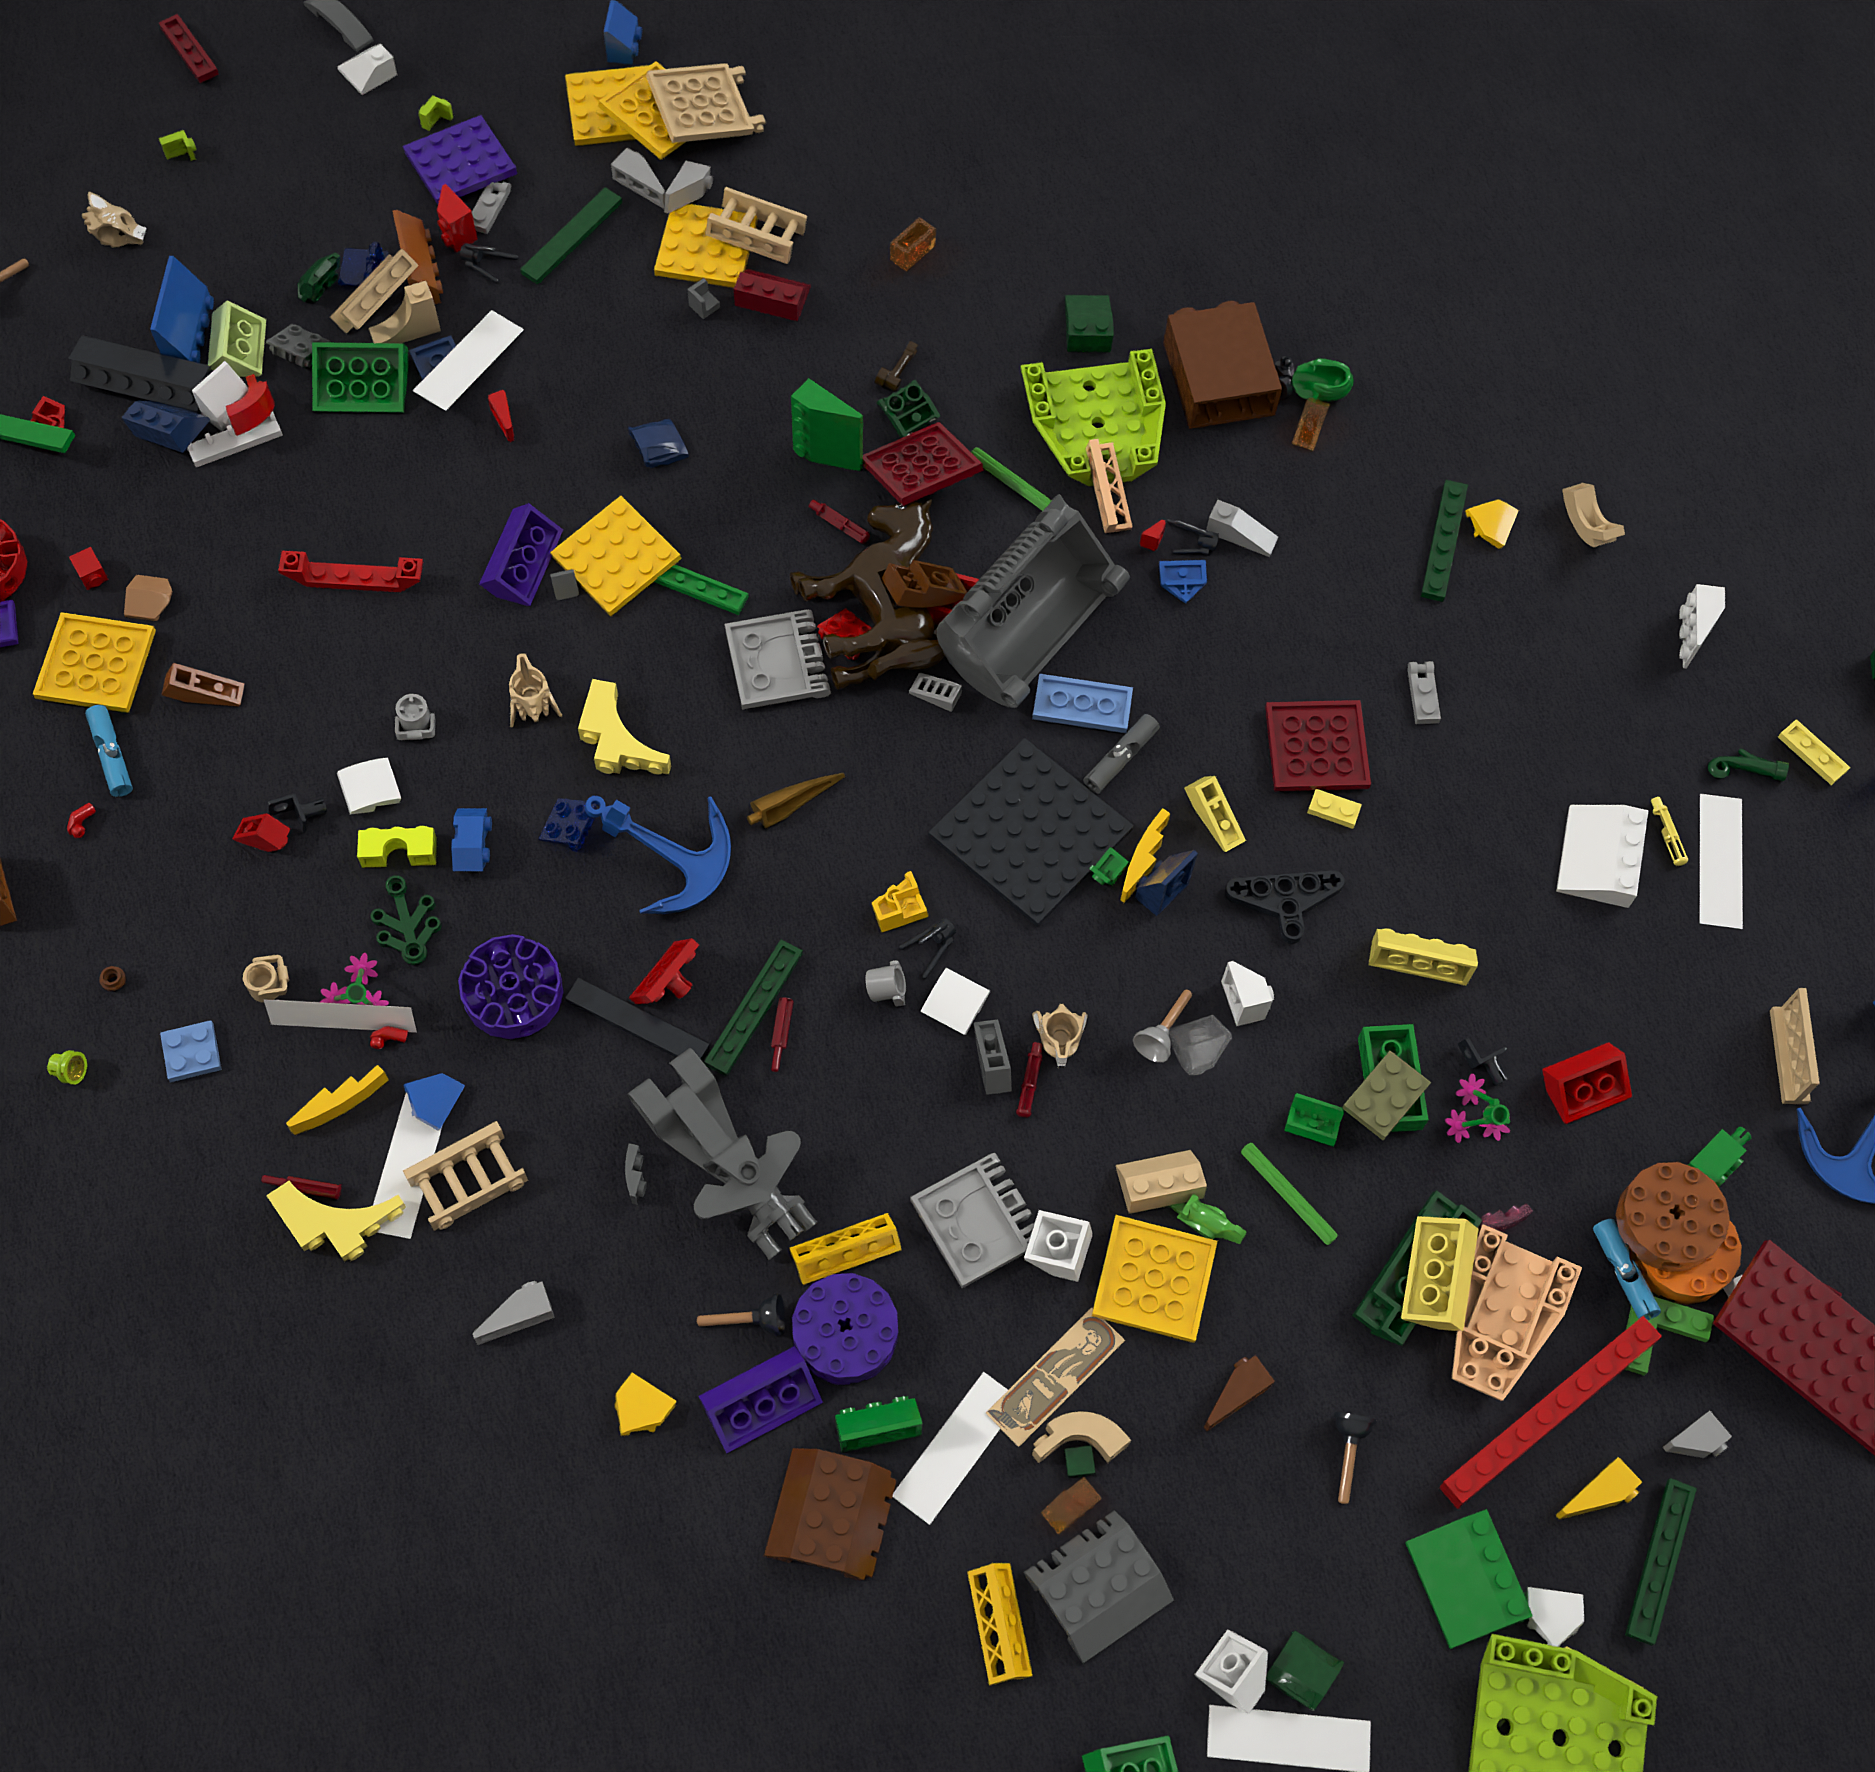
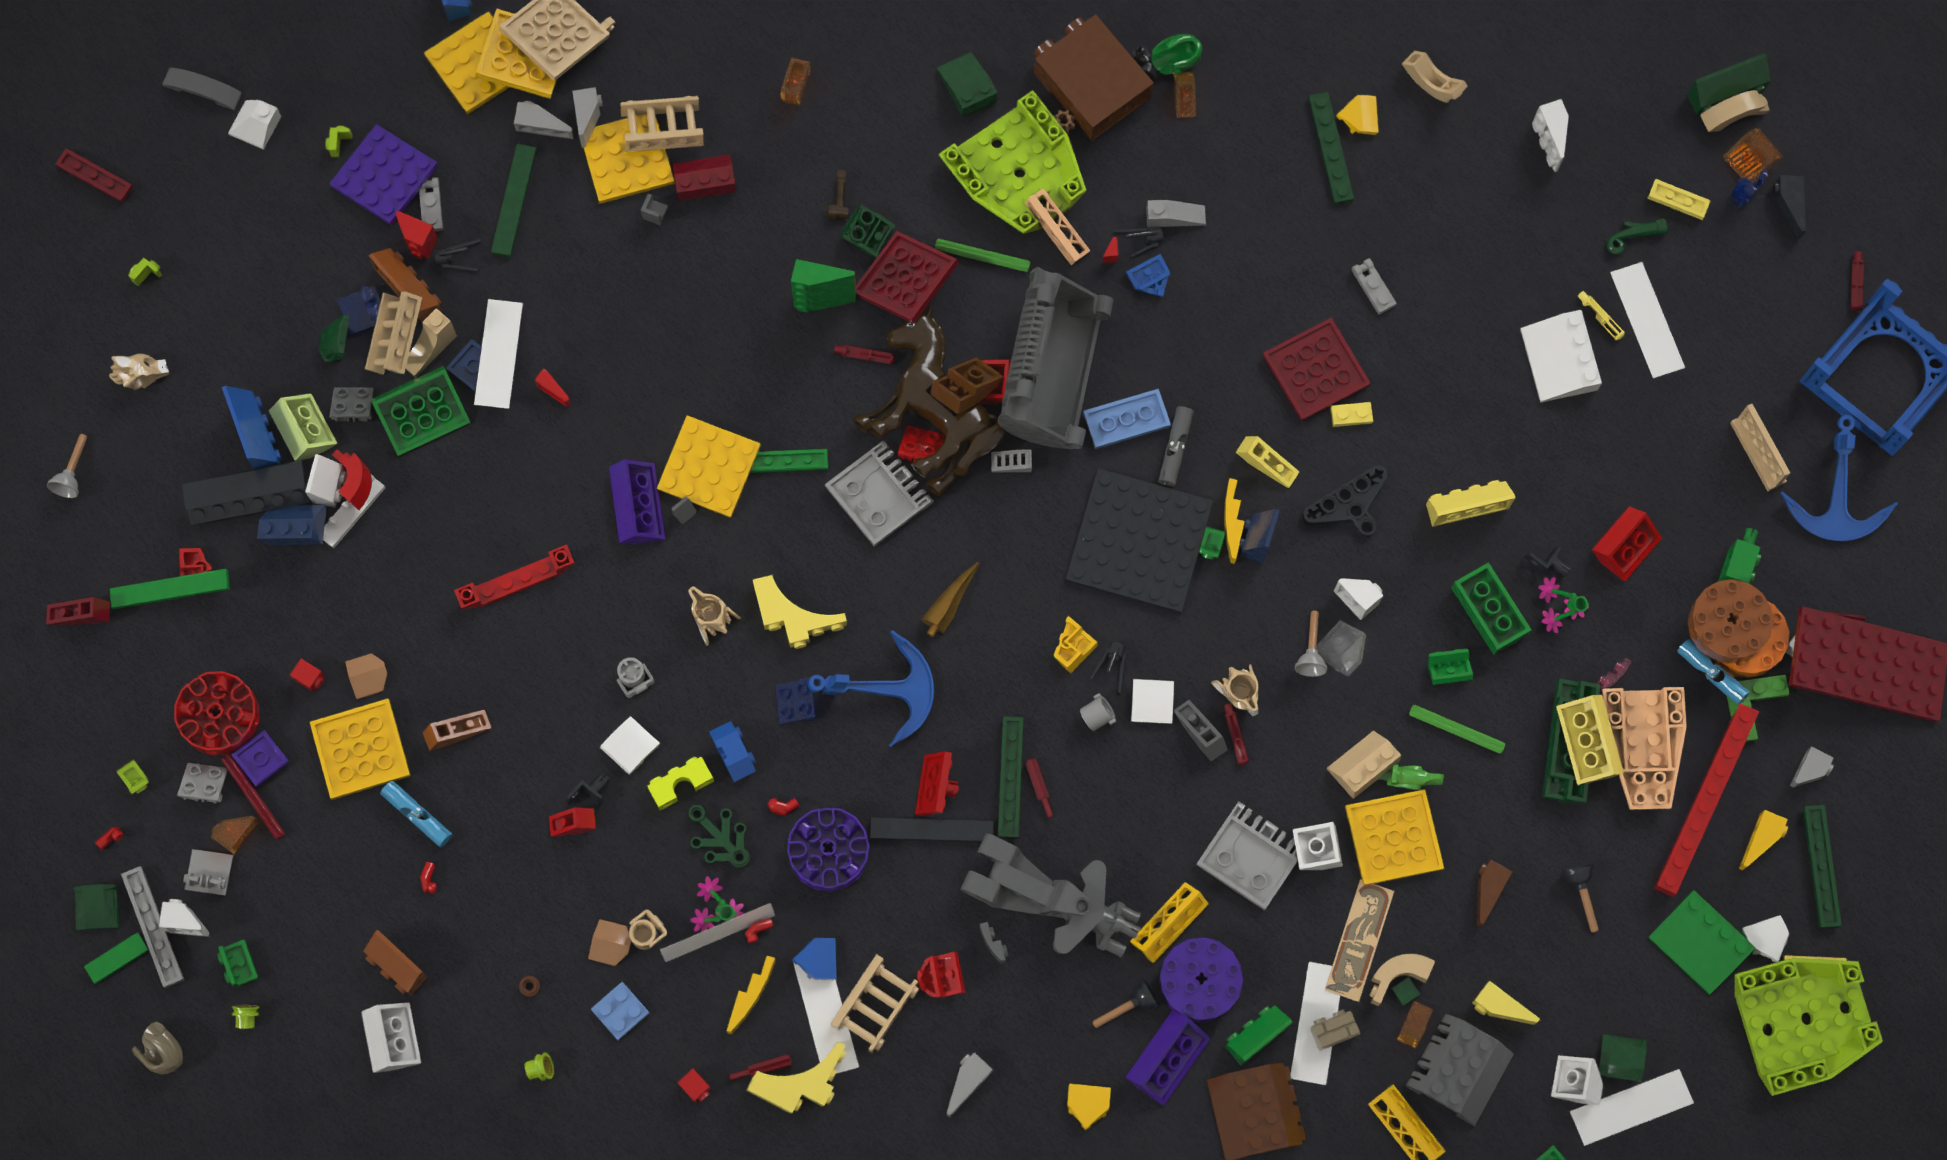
camera: 25 degrees left, 10 degrees up
dark blue slope [628,419,689,468] -> none
olive plate [1342,1051,1431,1140] -> none
none -> medium nougat slope [588,919,631,966]
none -> red brick [678,1069,711,1103]
none -> red arm [768,798,800,815]
none -> red slope [917,952,965,998]
none -> medium nougat gear [1054,110,1075,135]
none -> dark tan brick [1310,1009,1360,1051]
none -> light yellow slope [1472,981,1540,1025]

